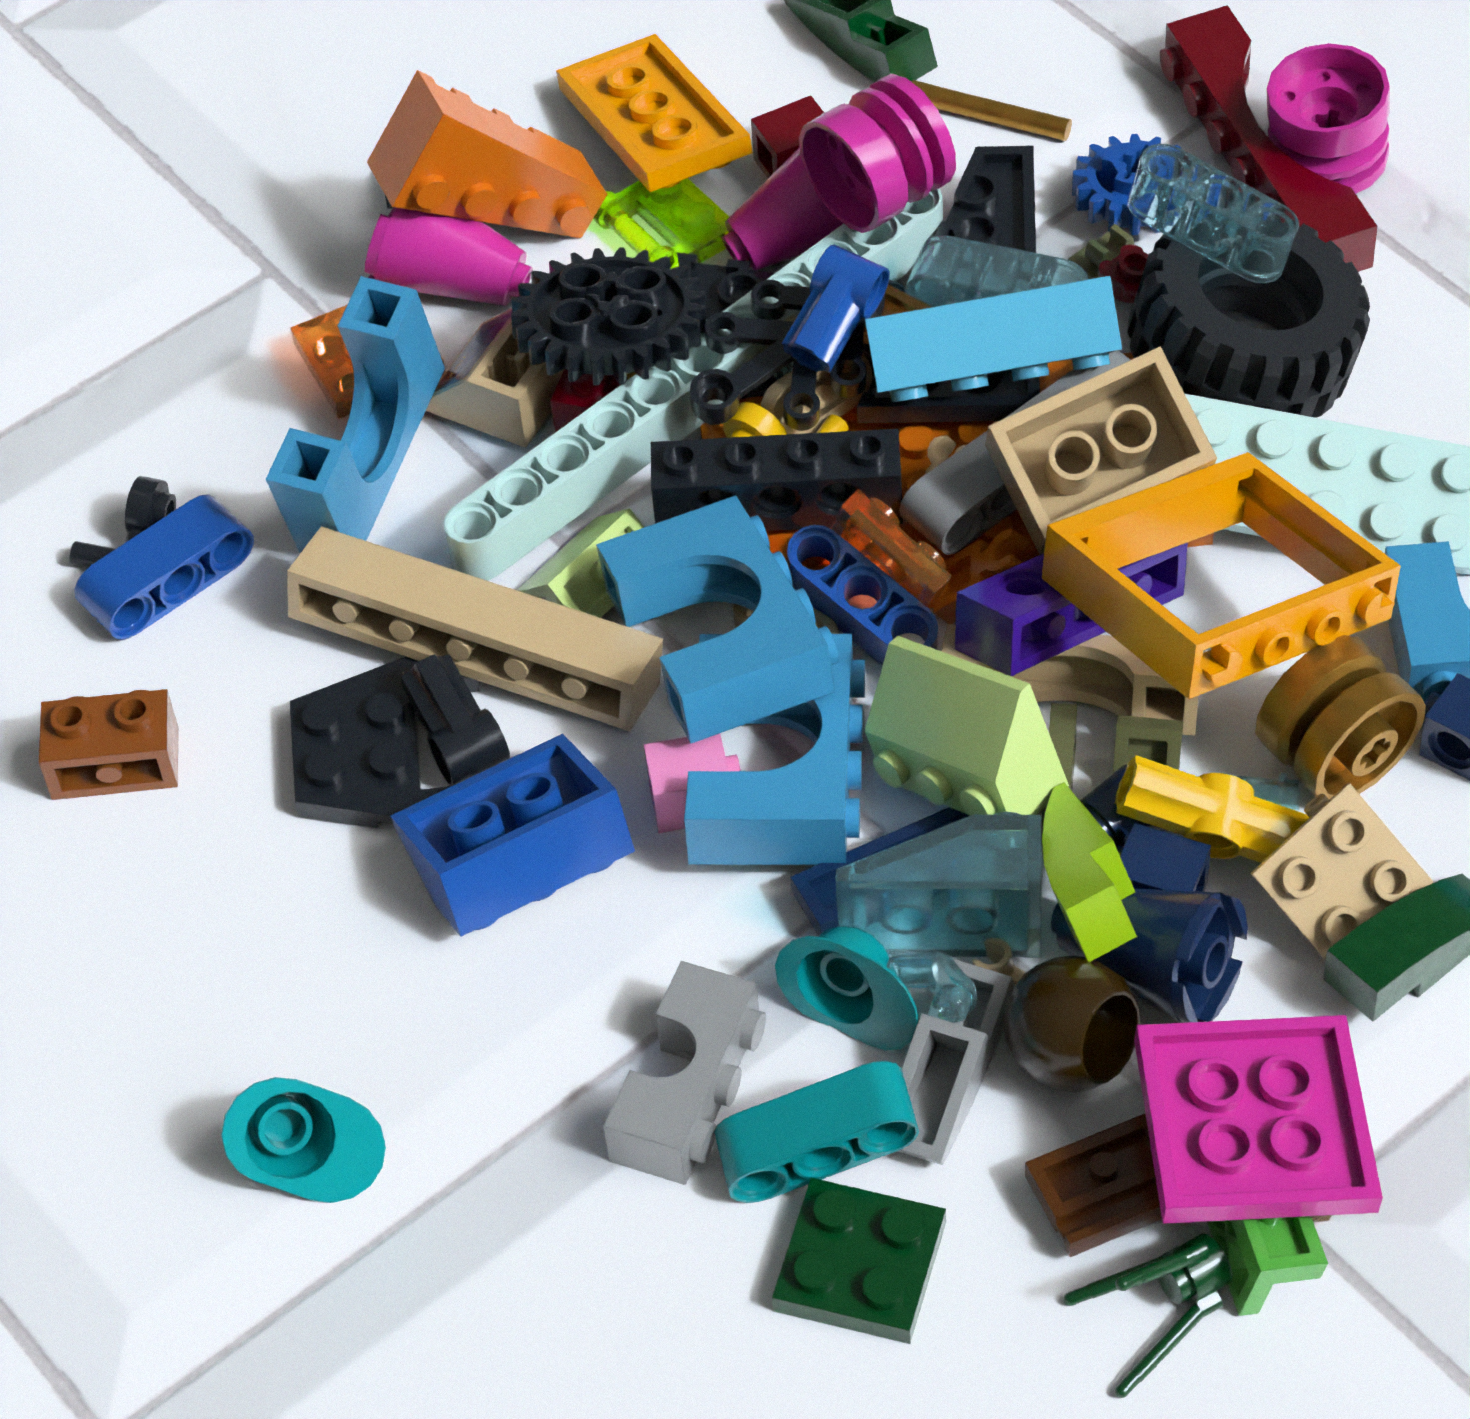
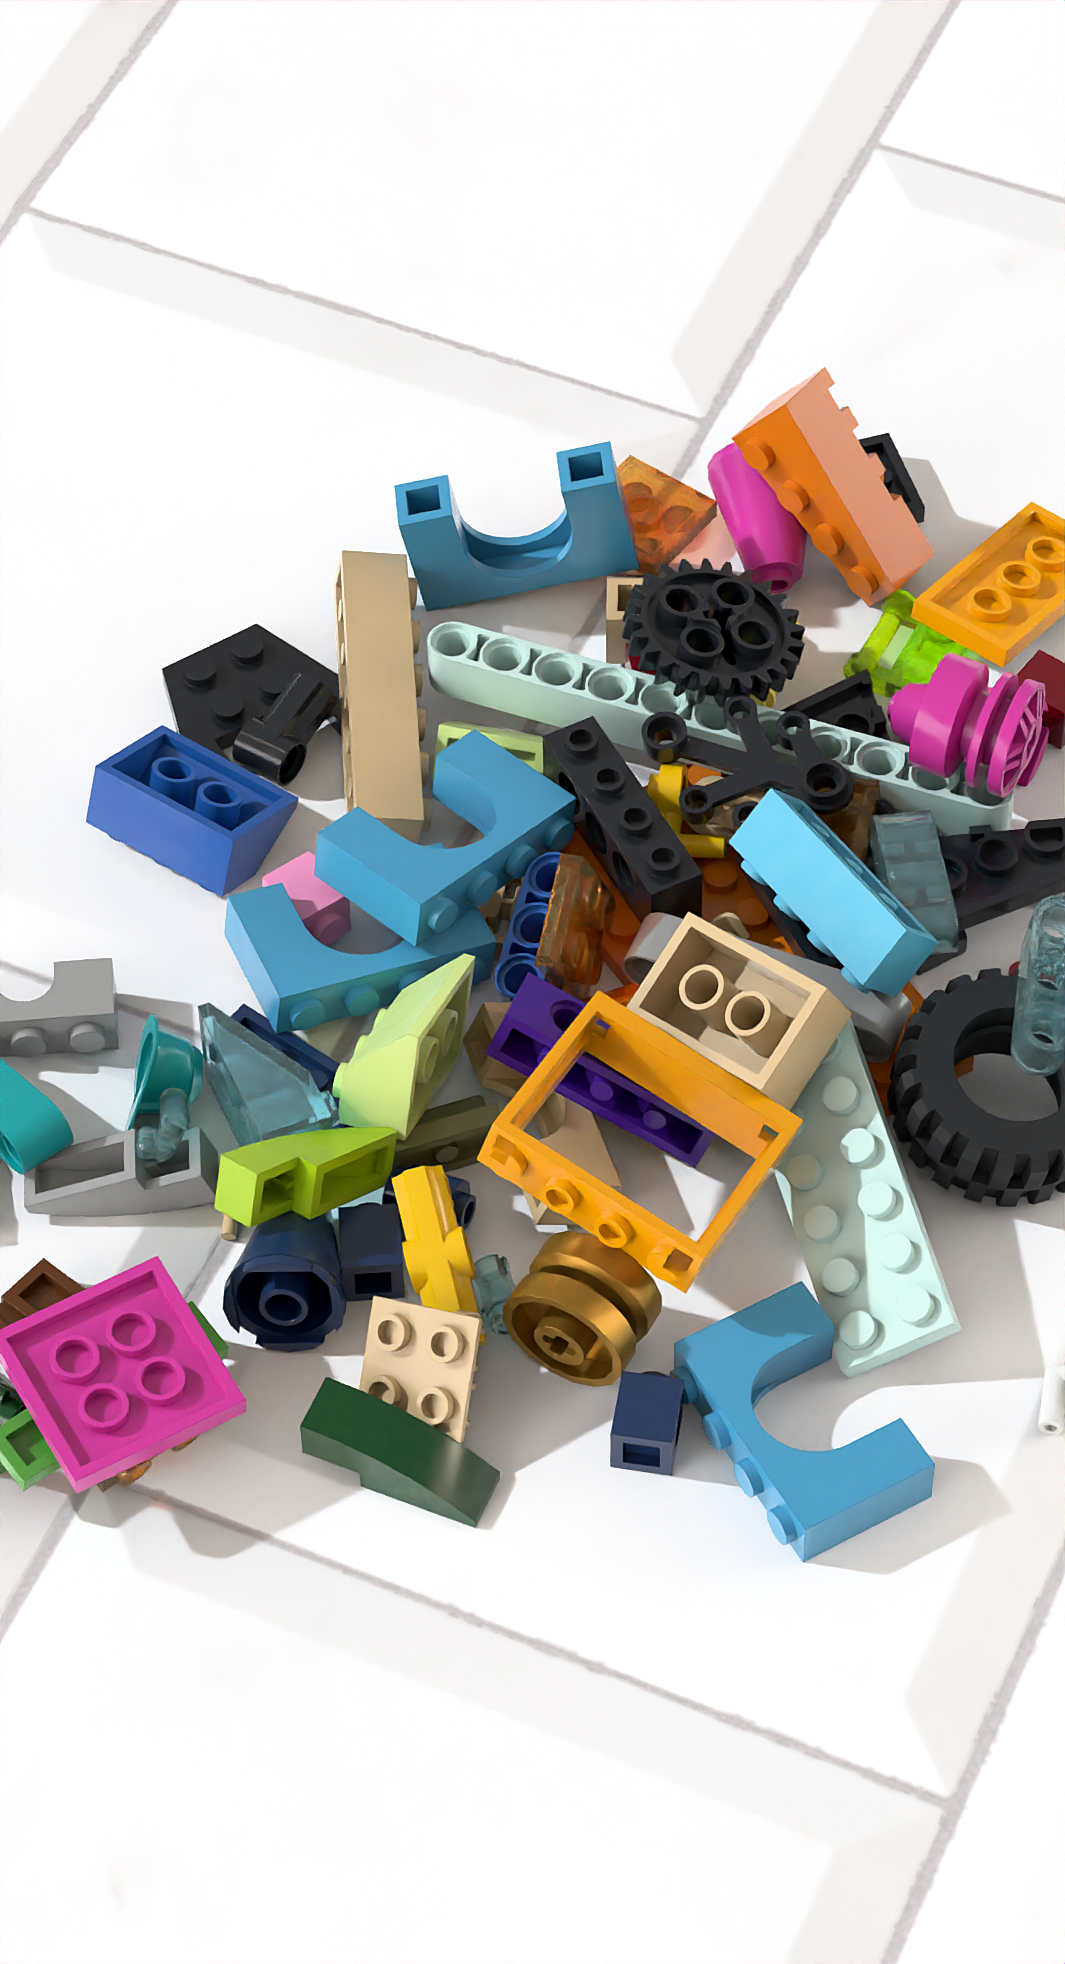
camera: 60 degrees right, 0 degrees up
dark orange brick [39,689,179,800] -> none
black plate [69,475,176,568] -> none
blue beam [74,494,254,640] -> none
blue piece [782,244,890,372] -> none
dark brown helmet [1003,956,1140,1093] -> none
olive tile [1113,715,1184,773] -> none

